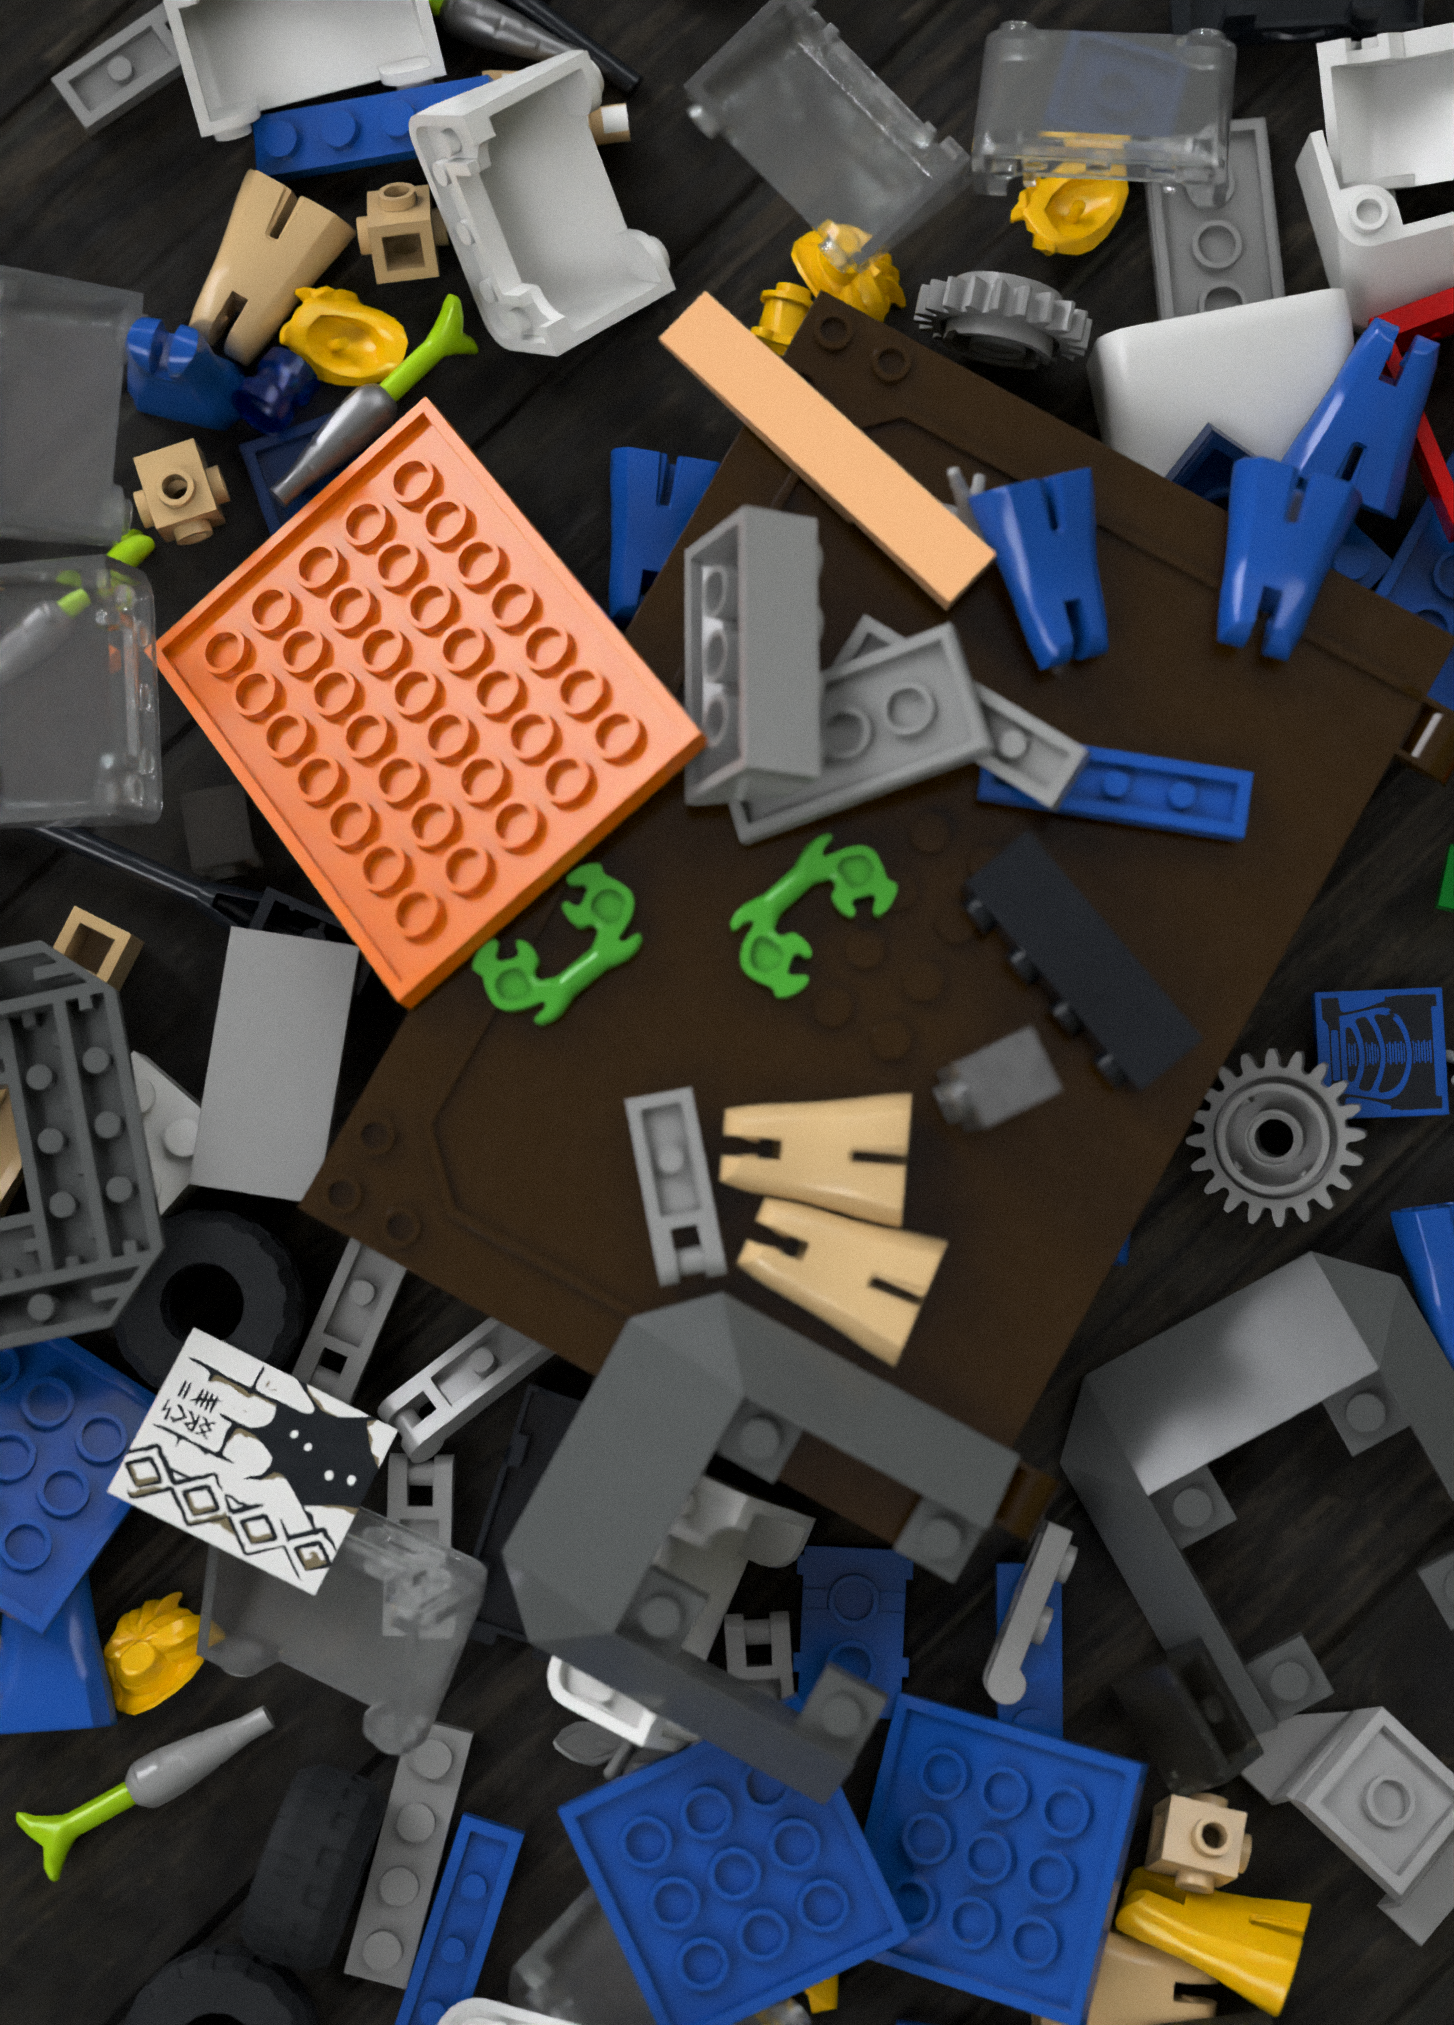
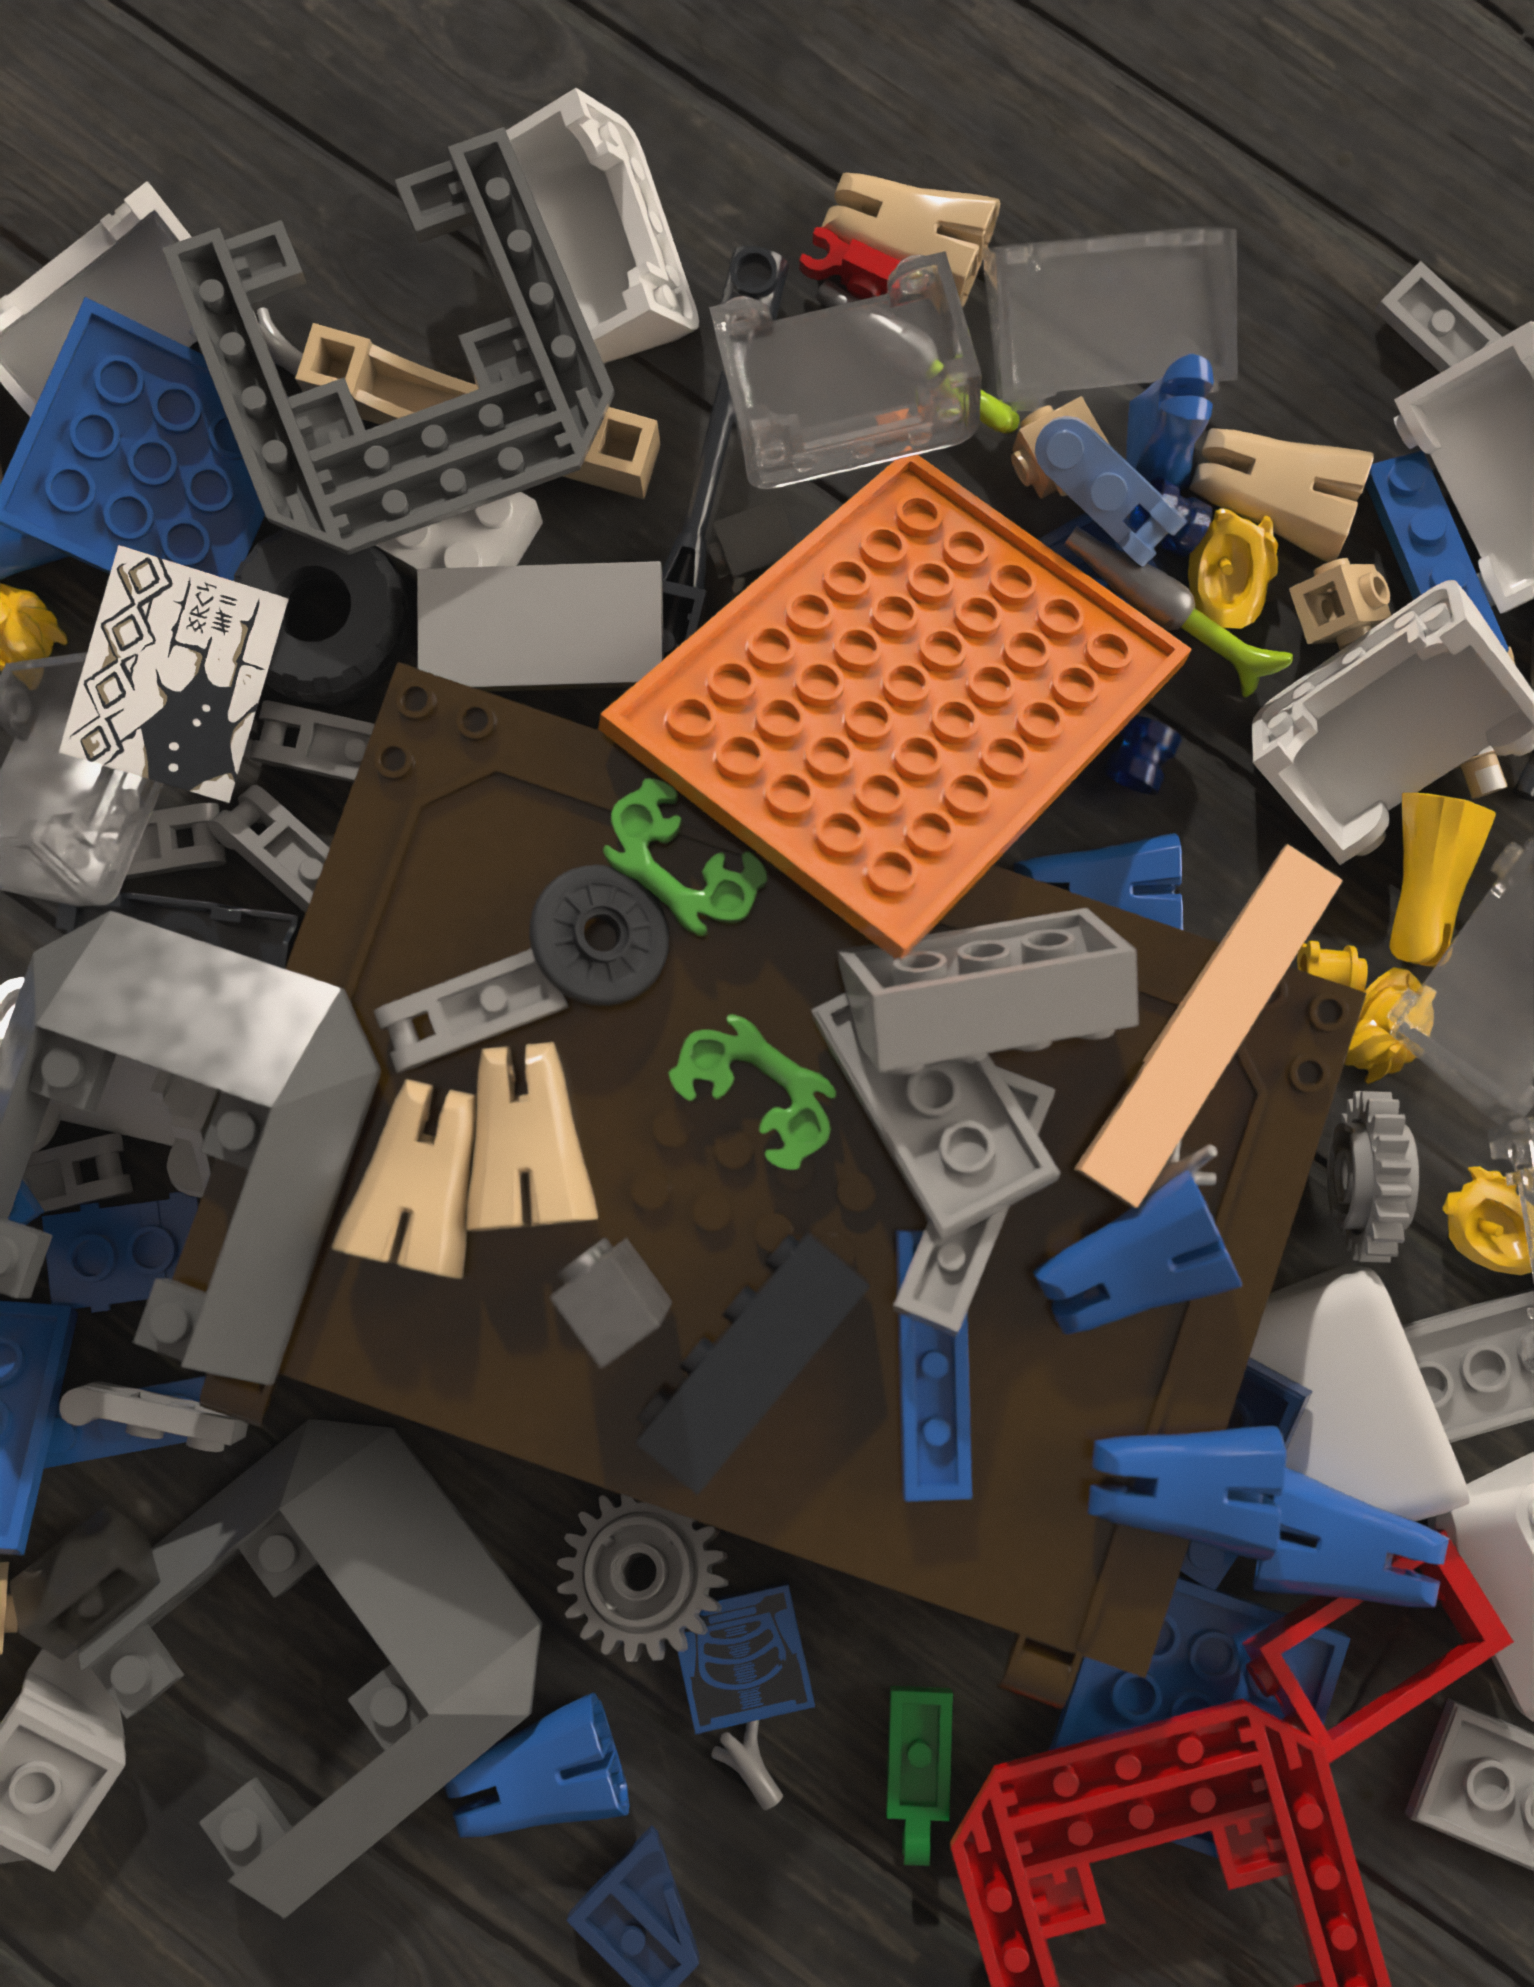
camera: 75 degrees right, 0 degrees up
none -> black wheel [529,865,669,1006]
none -> medium blue plate [1035,416,1187,567]
none -> clear blue wheel [1103,715,1182,795]
none -> yellow piece [1389,792,1496,967]

